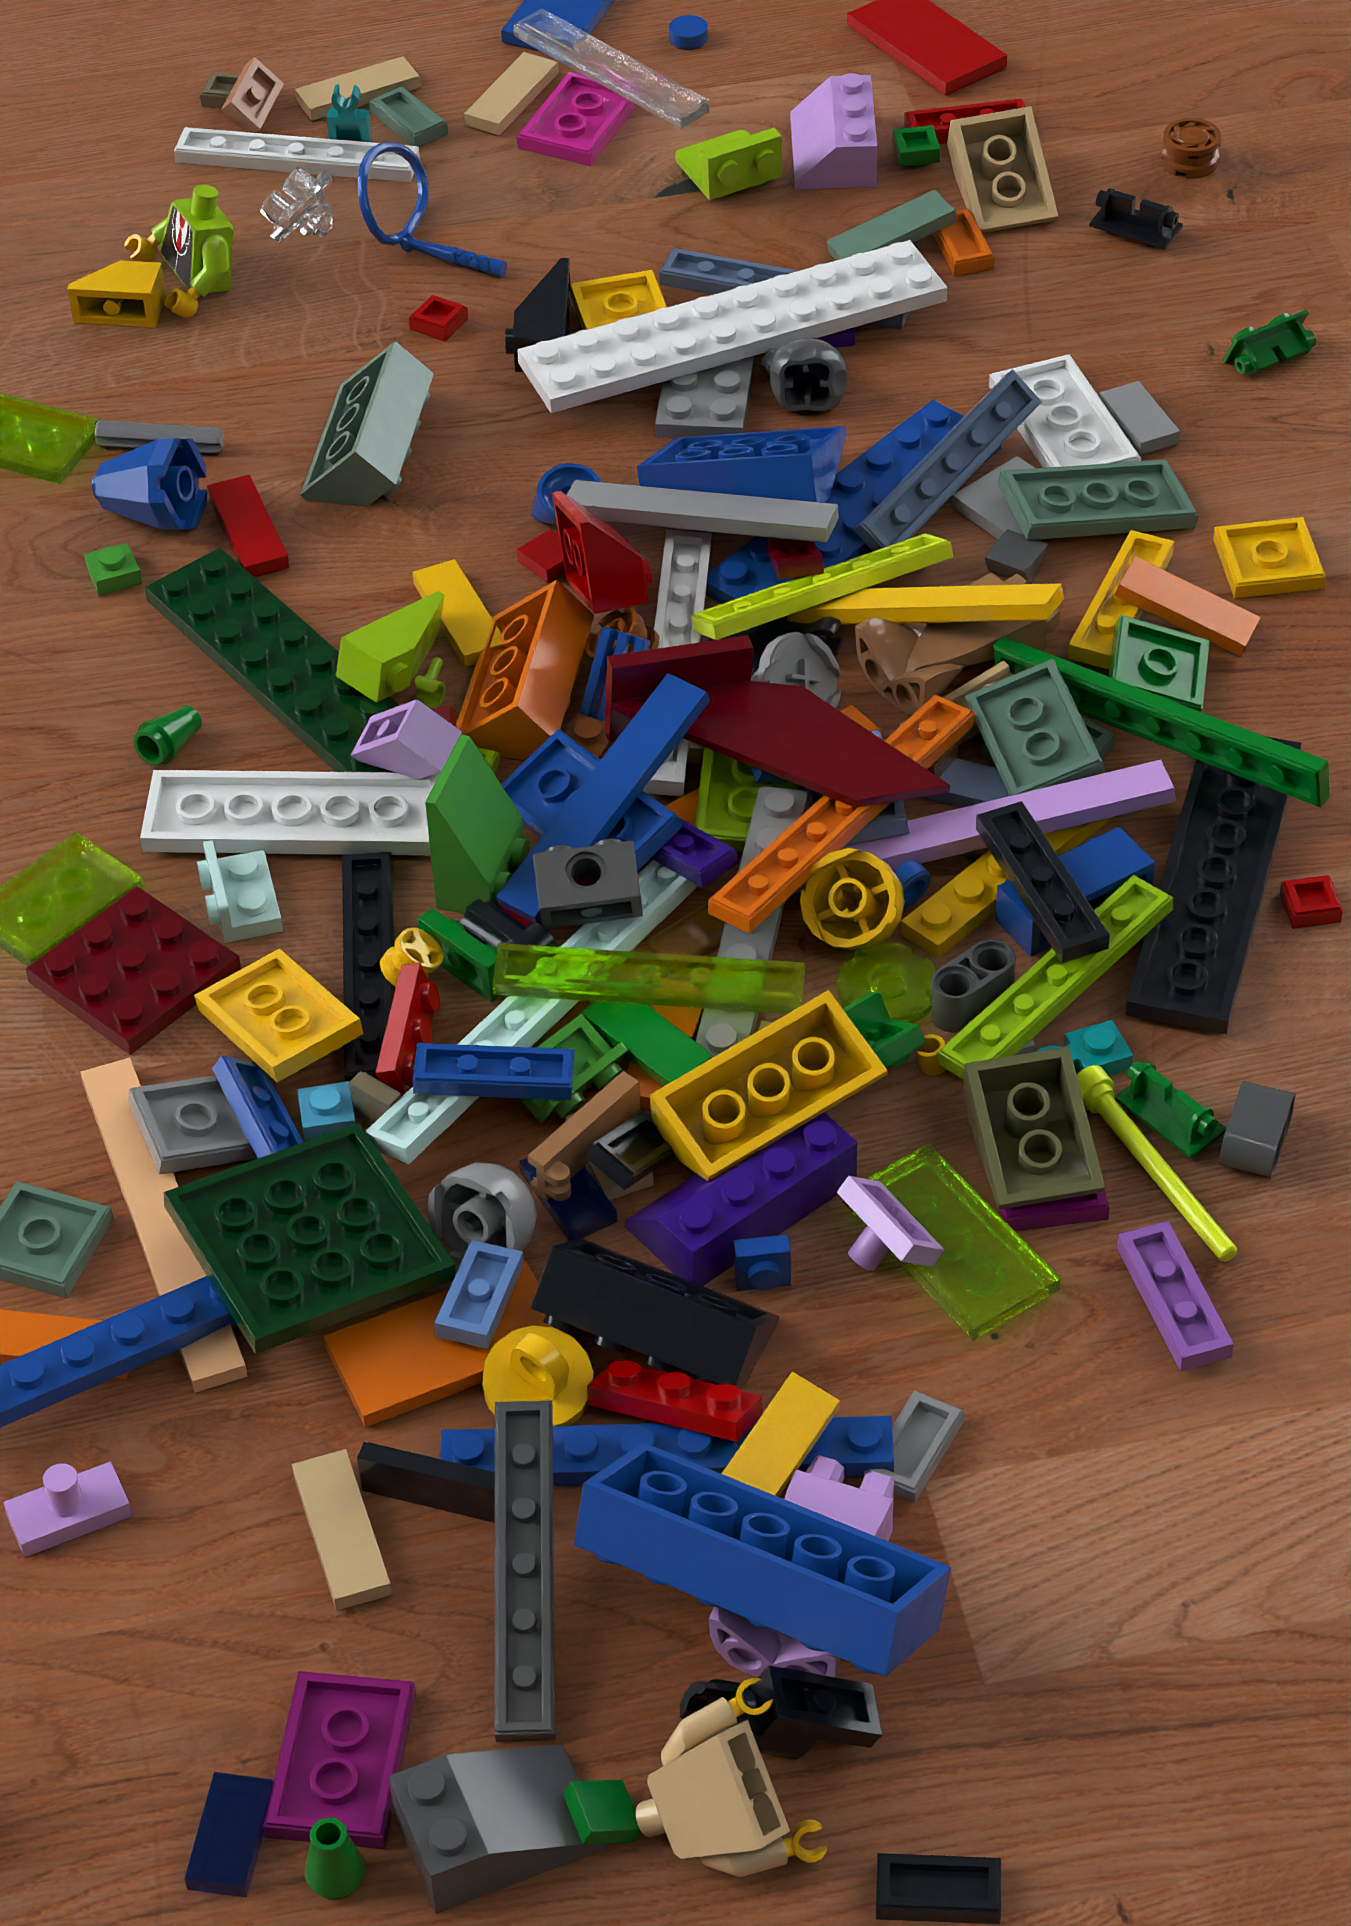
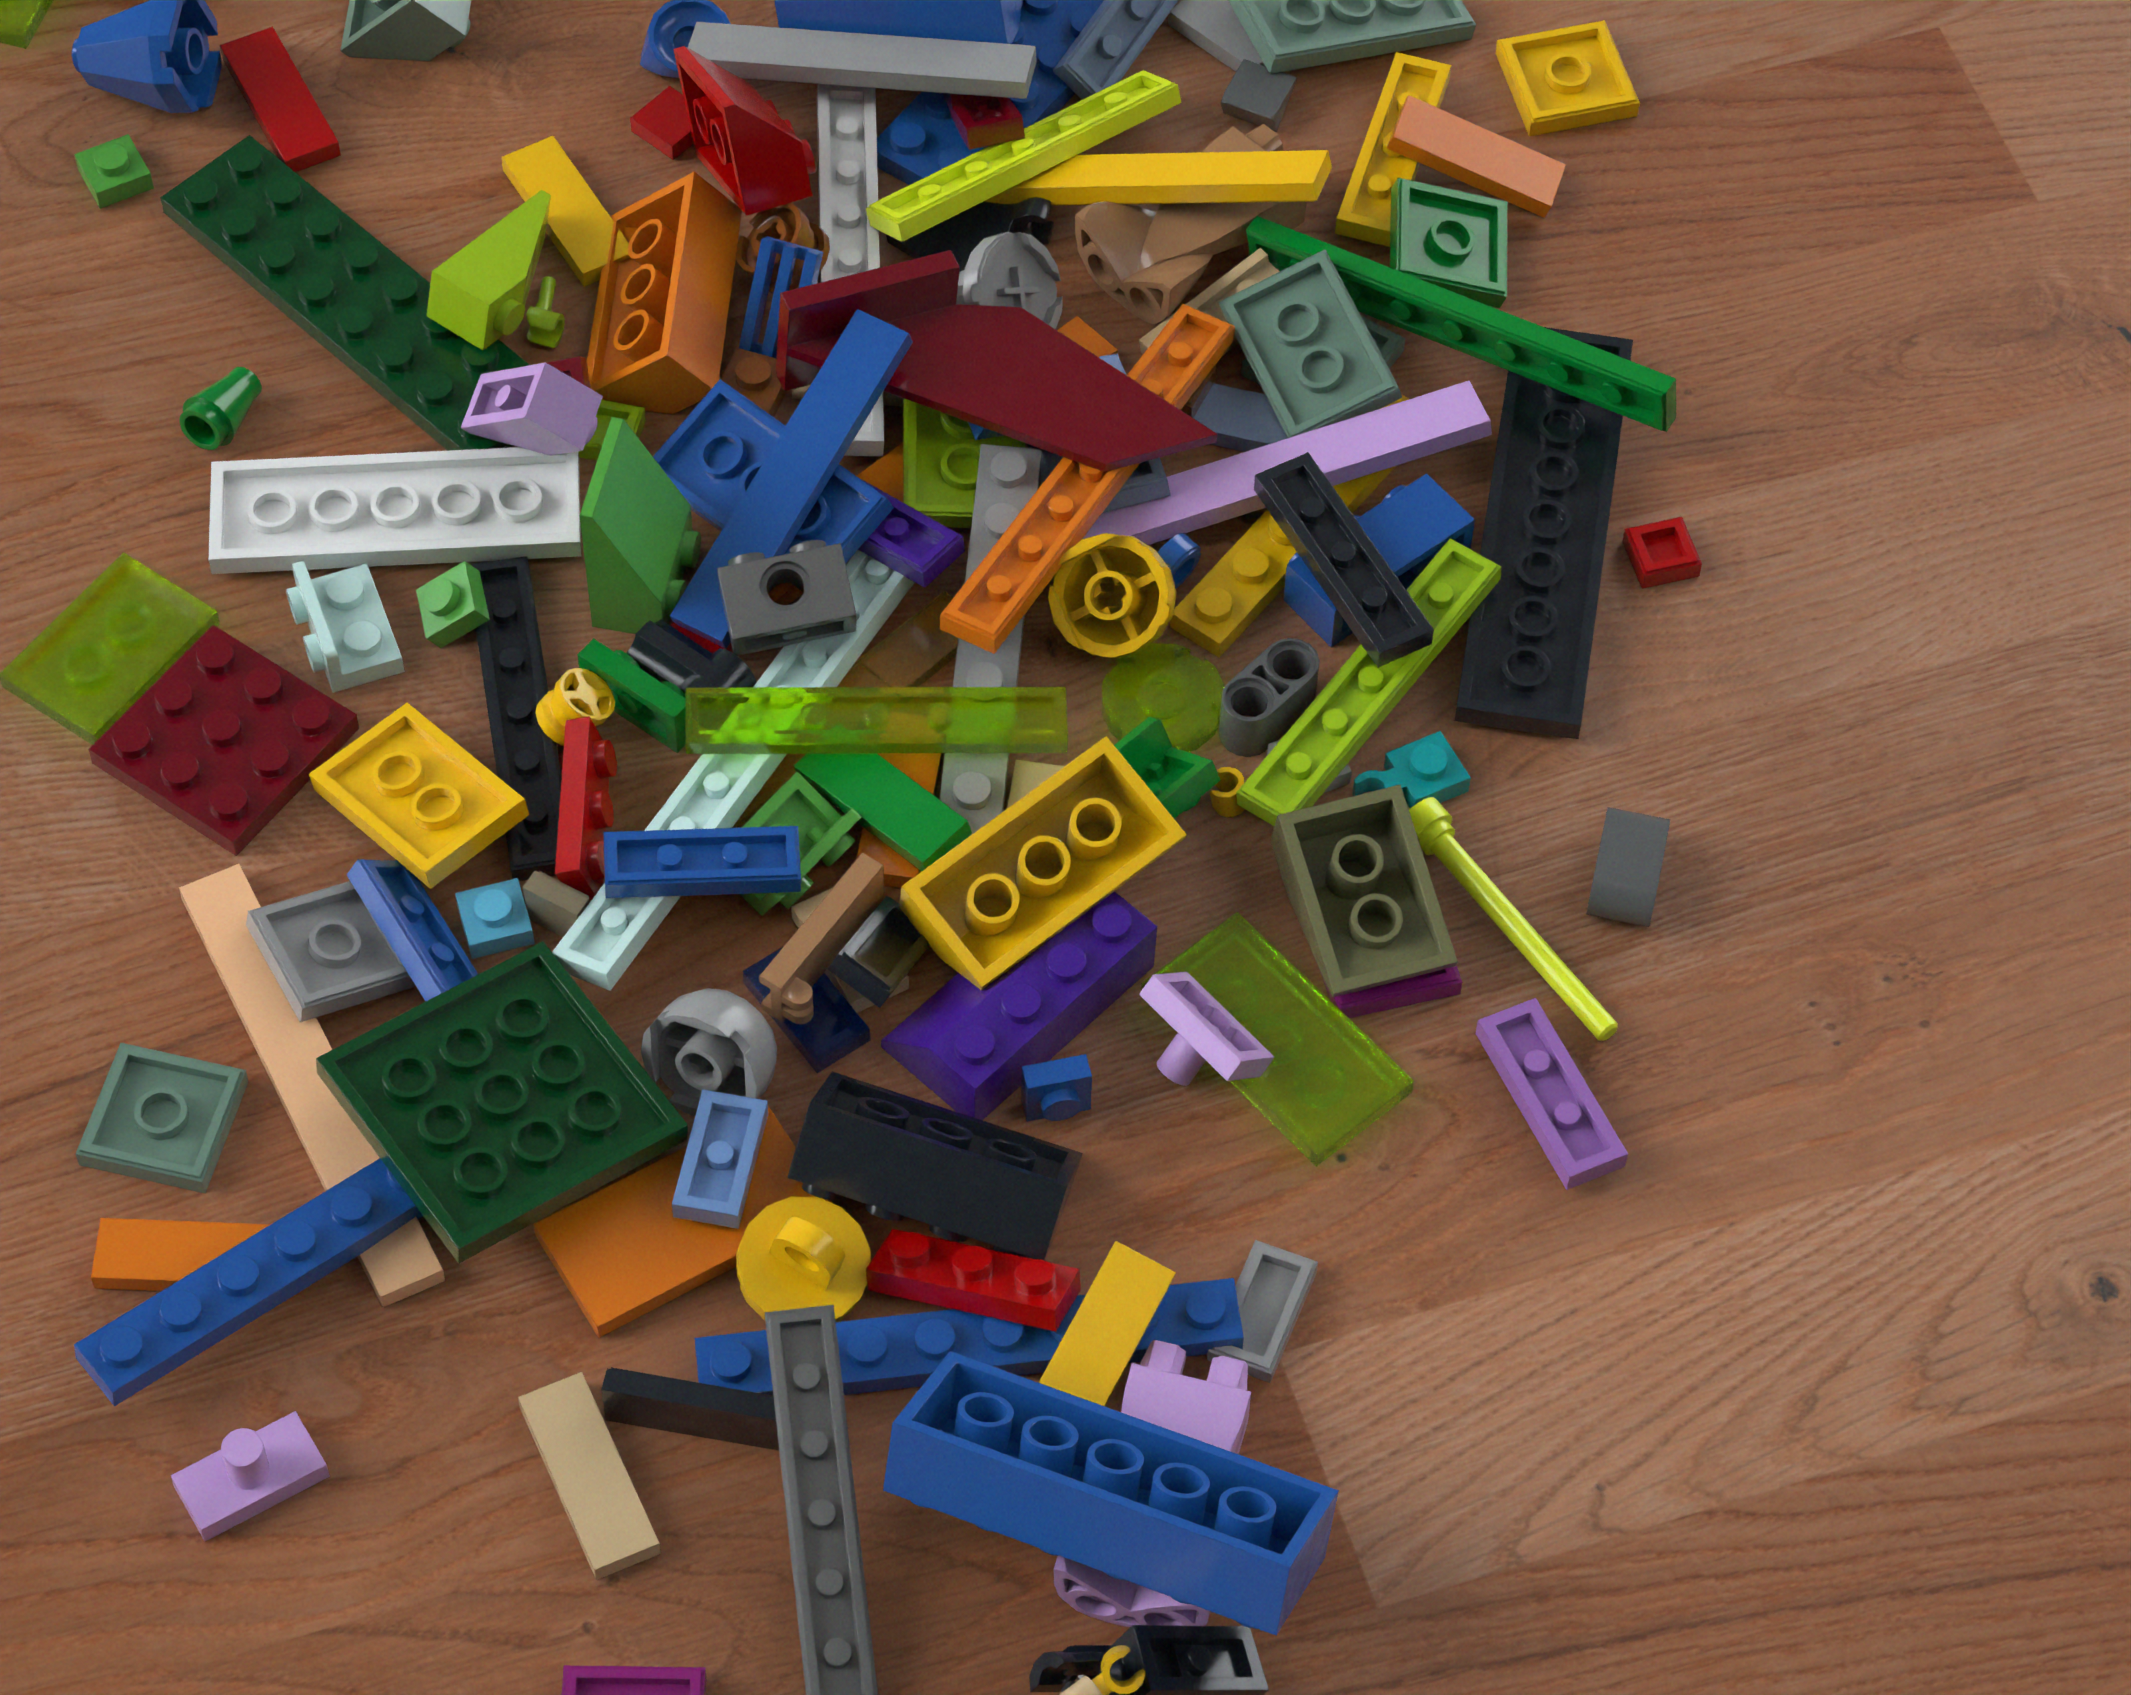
camera: 10 degrees left, 10 degrees up
green hinge [1115,1061,1226,1159] -> none
none -> bright green plate [416,561,490,648]

